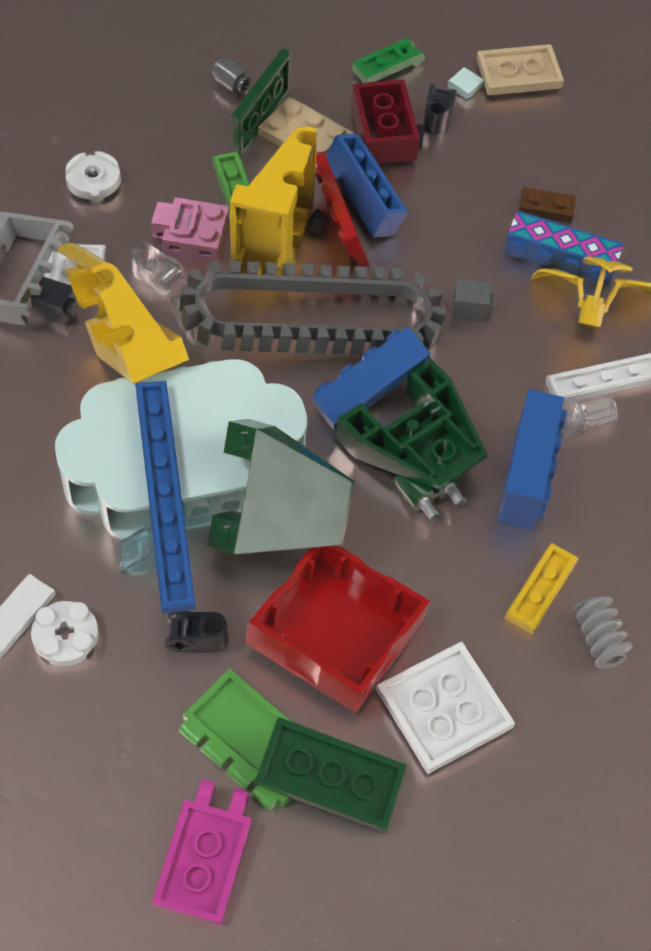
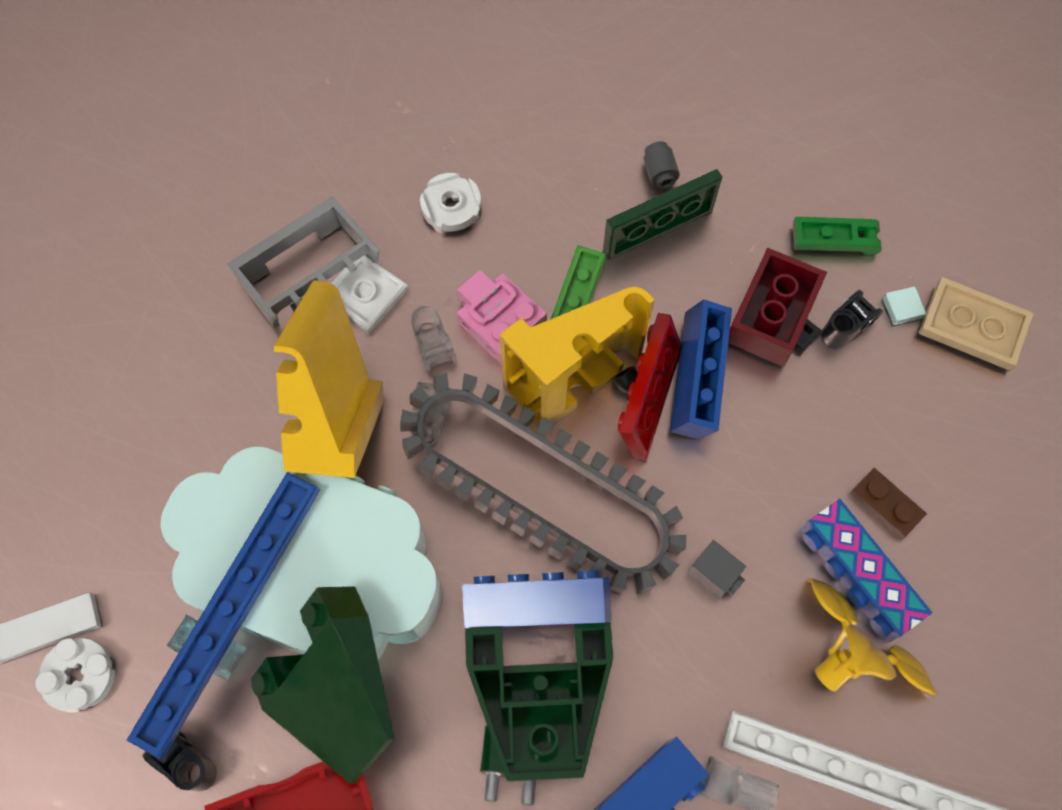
camera: 40 degrees right, 10 degrees up
tan plate [258,97,354,167] -> none

